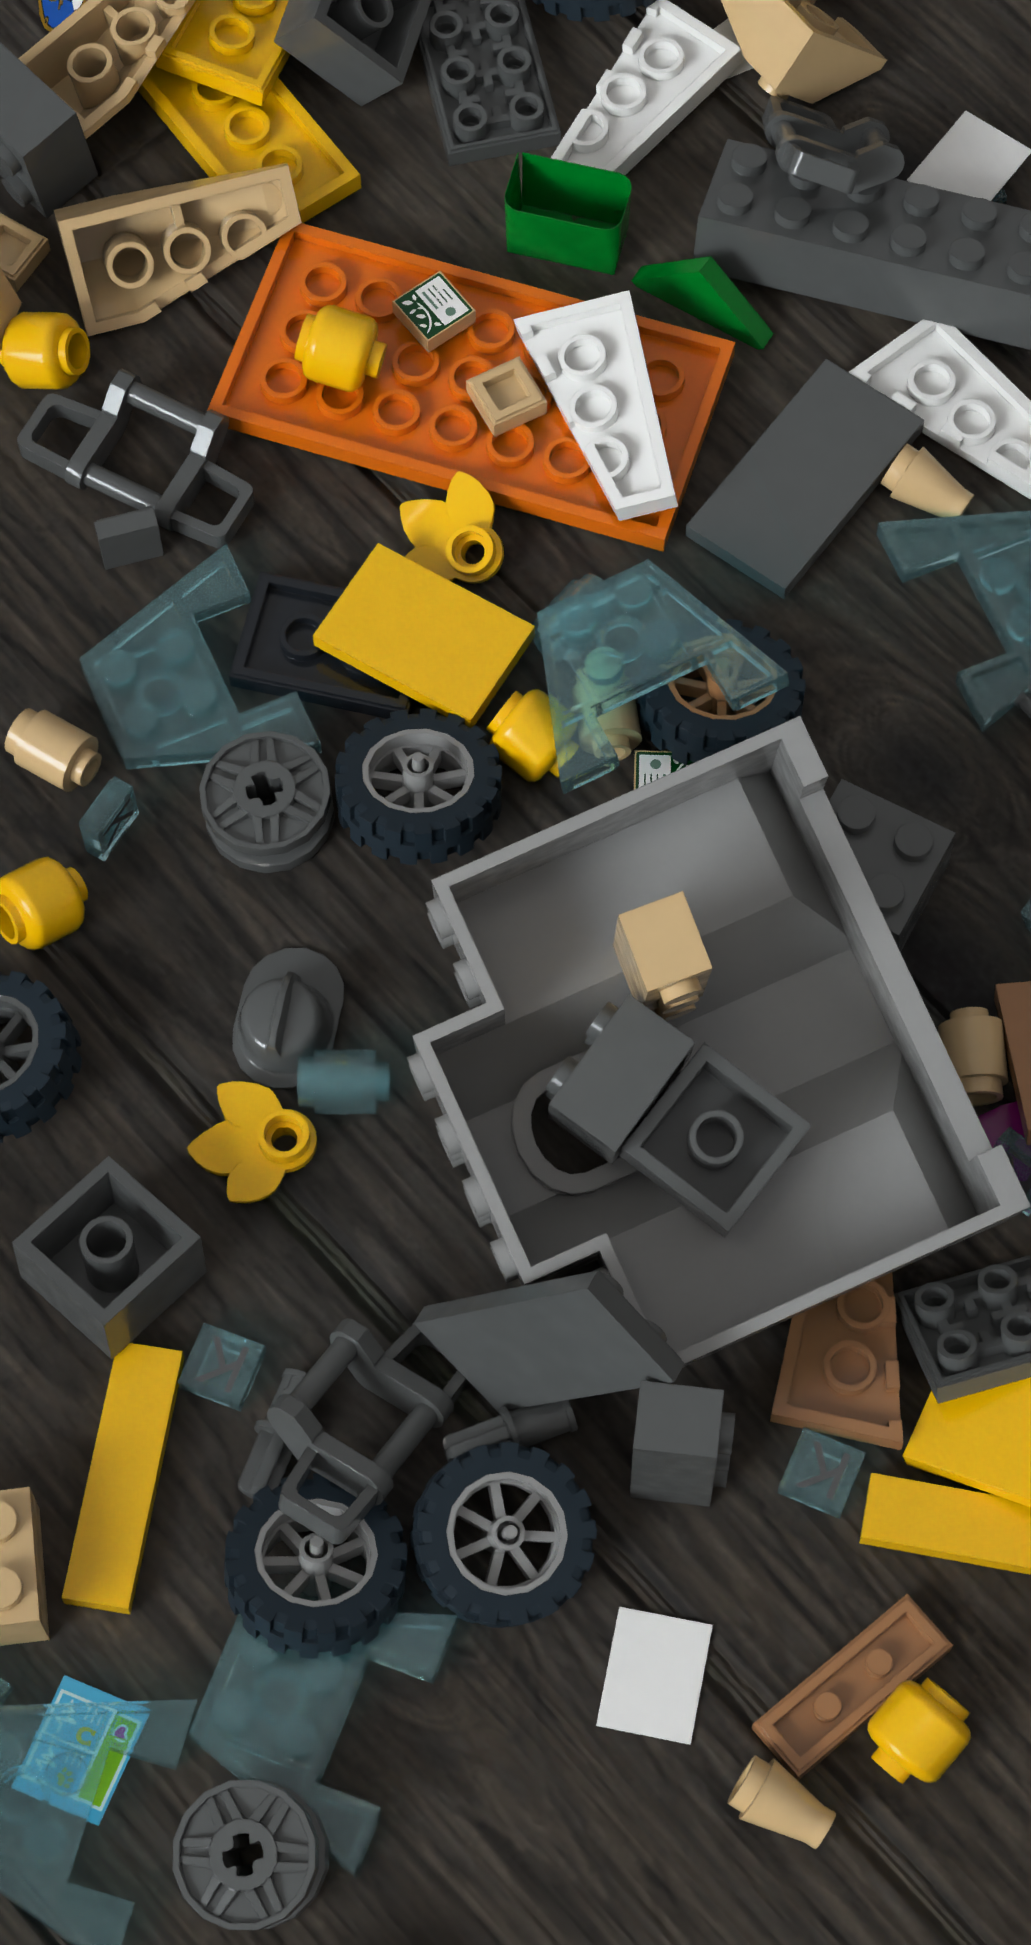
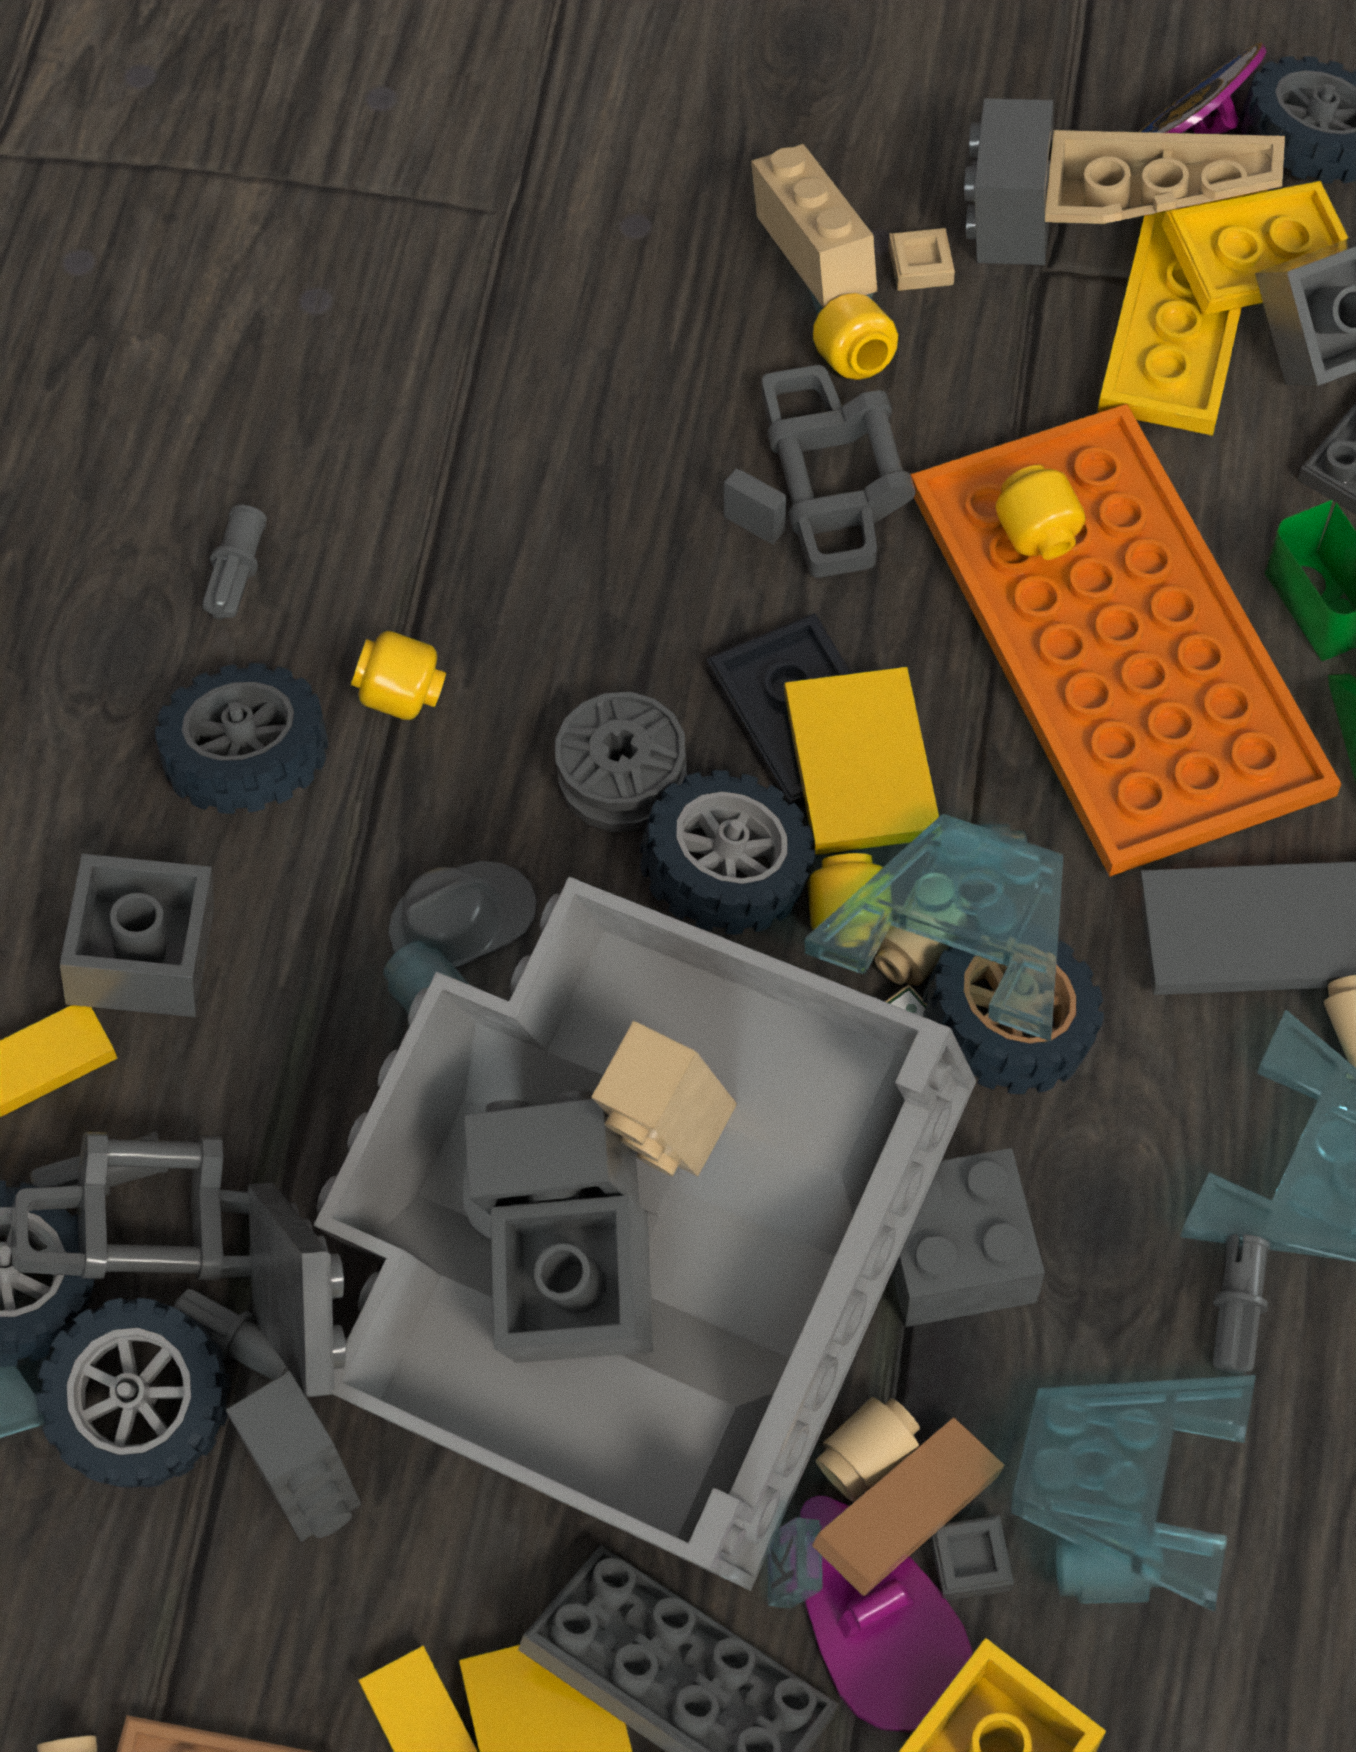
camera: 50 degrees right, 5 degrees down
tan brick [5,708,102,792] -> none
tan wedge [54,163,302,337] -> none
clear light blue wing [79,543,321,770] -> none
clear light blue tile [79,776,139,862] -> none
clear light blue tile [178,1323,266,1412] -> none
yellow plate [187,1081,317,1203] -> none
tile [392,271,476,353] -> none
yellow plate [399,471,504,584] -> none
tan tile [466,356,547,437] -> none
white wing [513,290,678,521] -> none
white sticker [596,1606,713,1745] -> none
medium nougat wing [770,1272,903,1450] -> none
clear light blue tile [777,1427,866,1519] -> none

